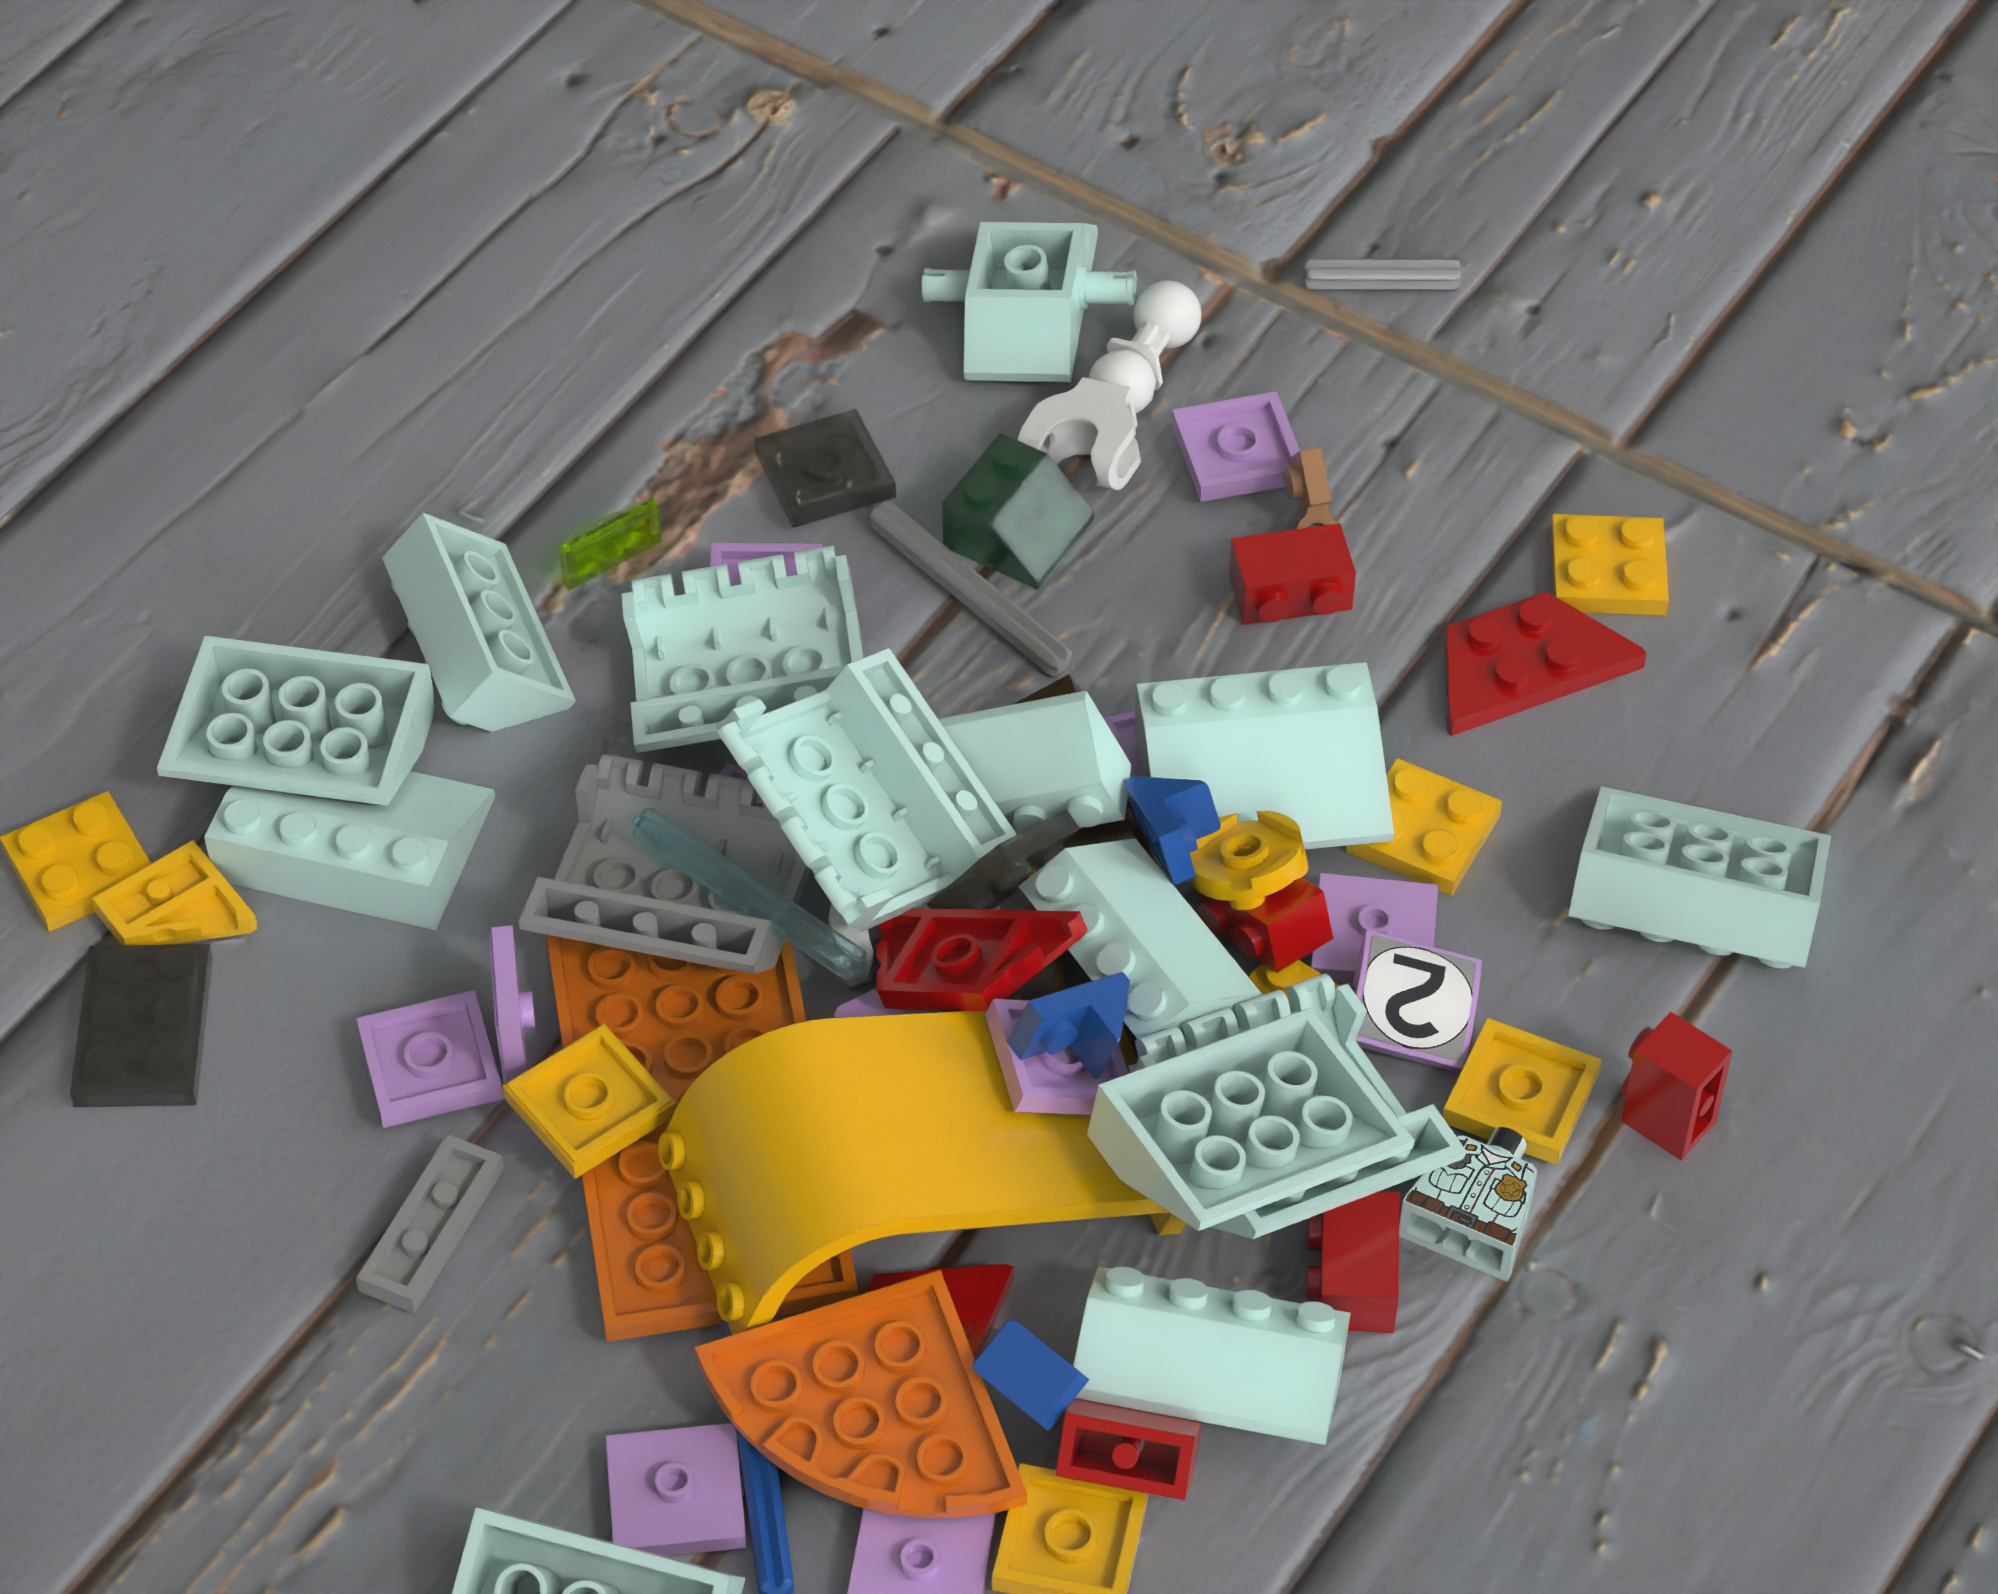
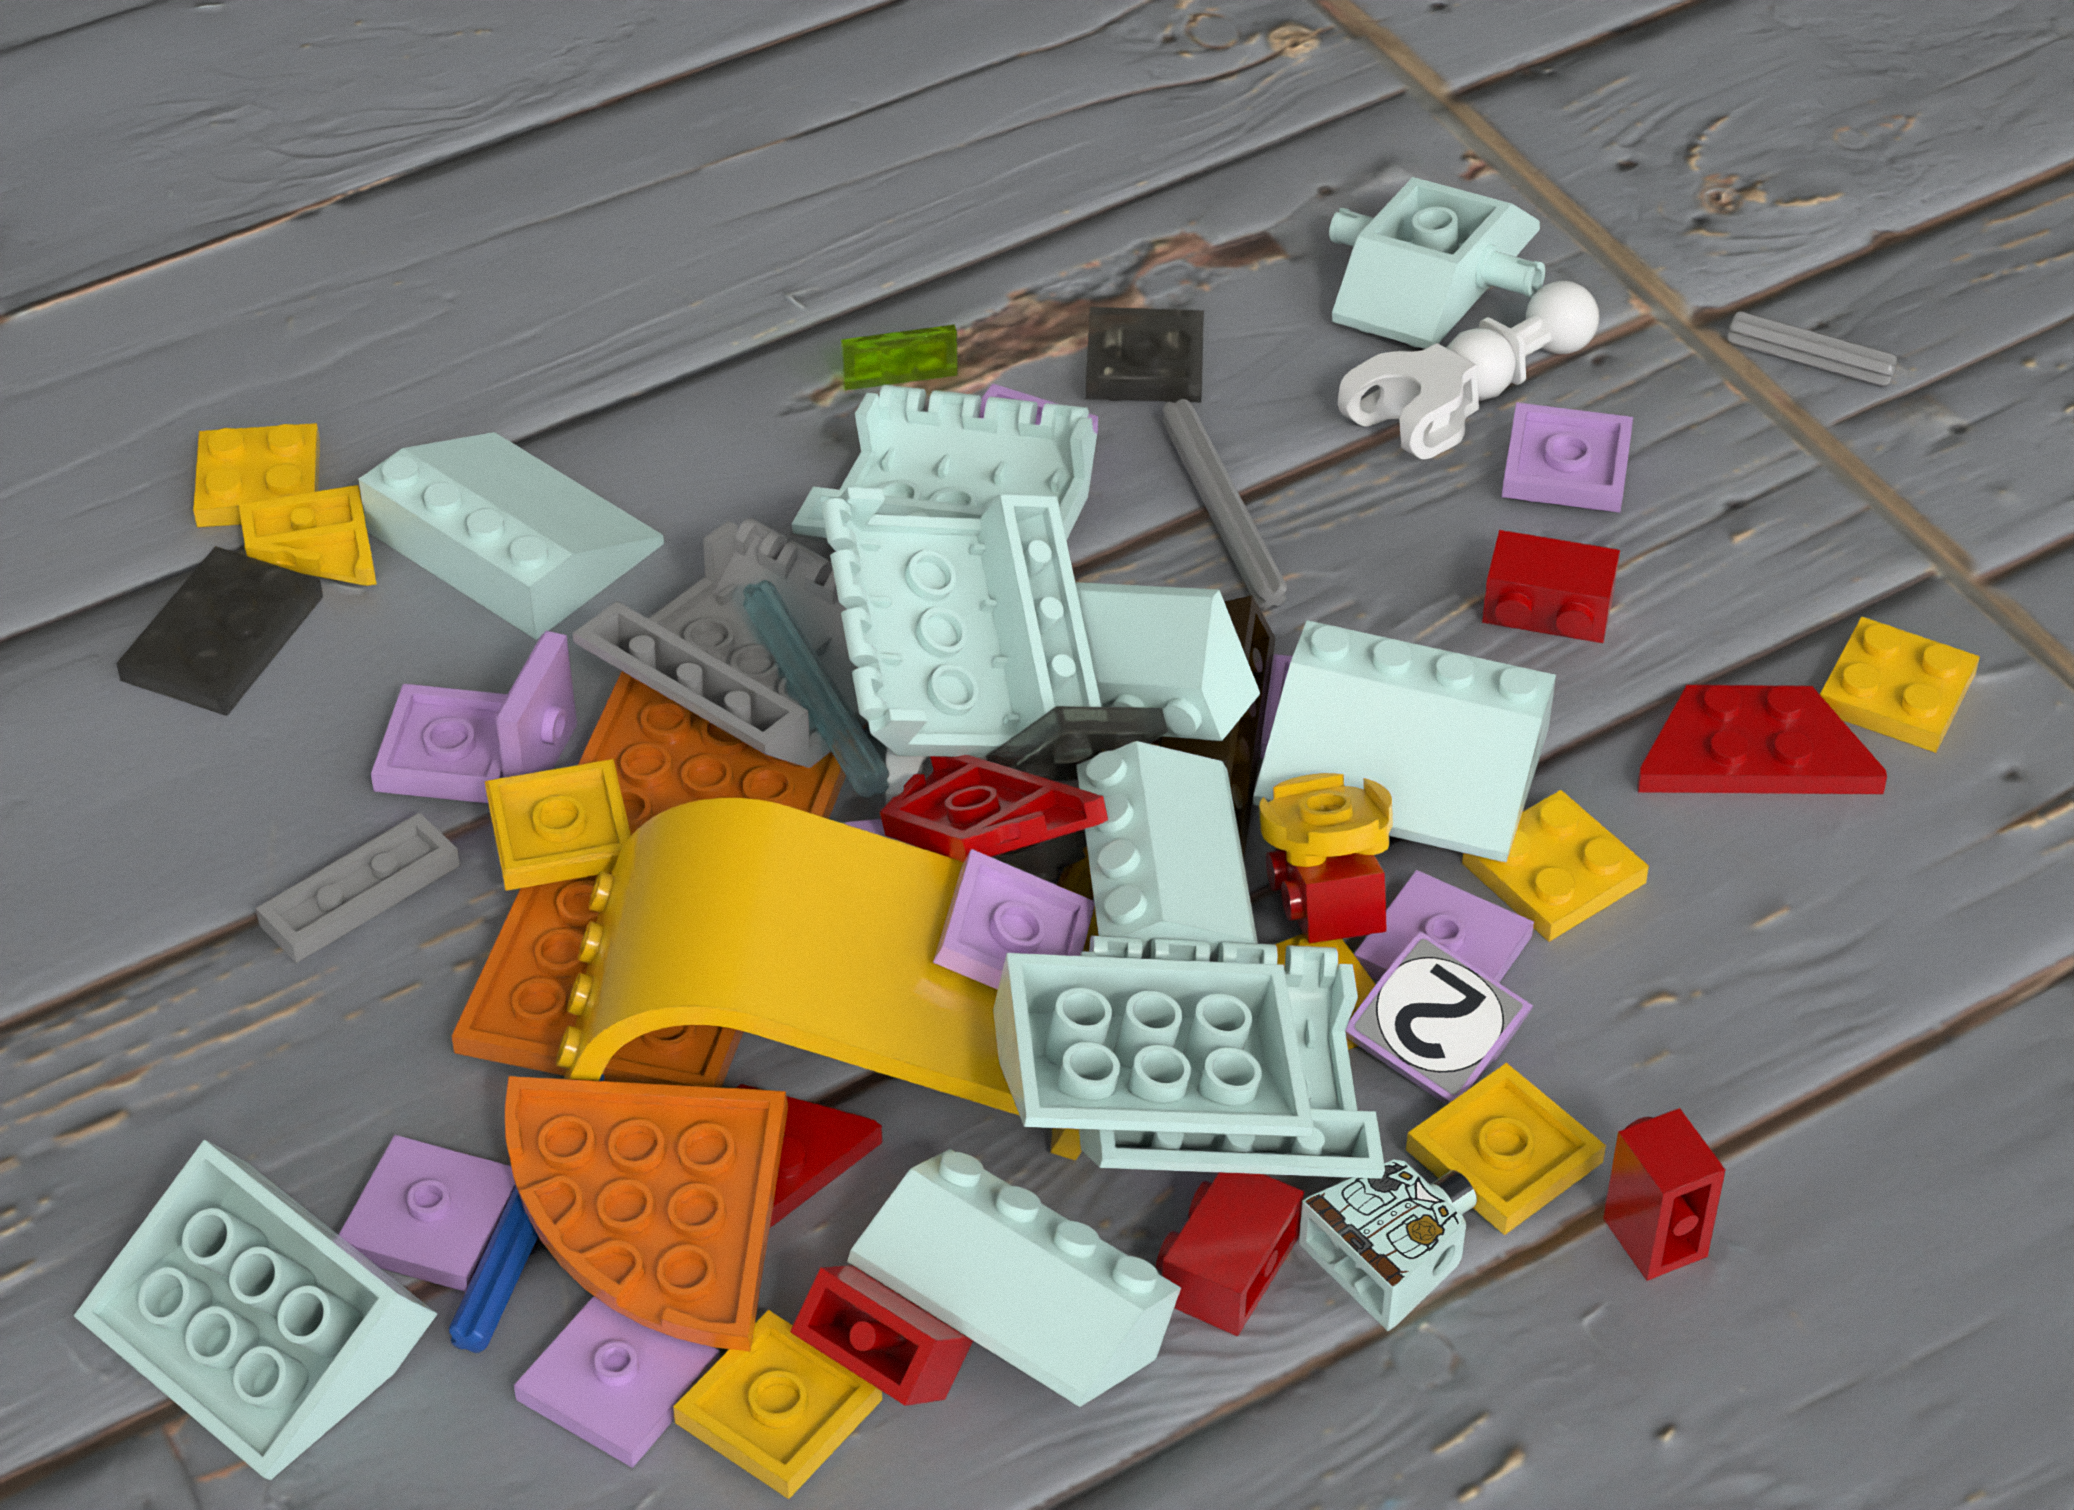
camera: 25 degrees right, 5 degrees down
light aqua slope [157,636,436,806] -> none
light aqua slope [382,513,576,732] -> none
clear green slope [942,433,1094,590] -> none
blue slope [972,1319,1090,1431] -> none
blue slope [1007,972,1130,1079] -> none
blue slope [1123,776,1221,885] -> none
medium nougat plate [1284,447,1336,530] -> none
light aqua slope [1568,786,1831,968] -> none

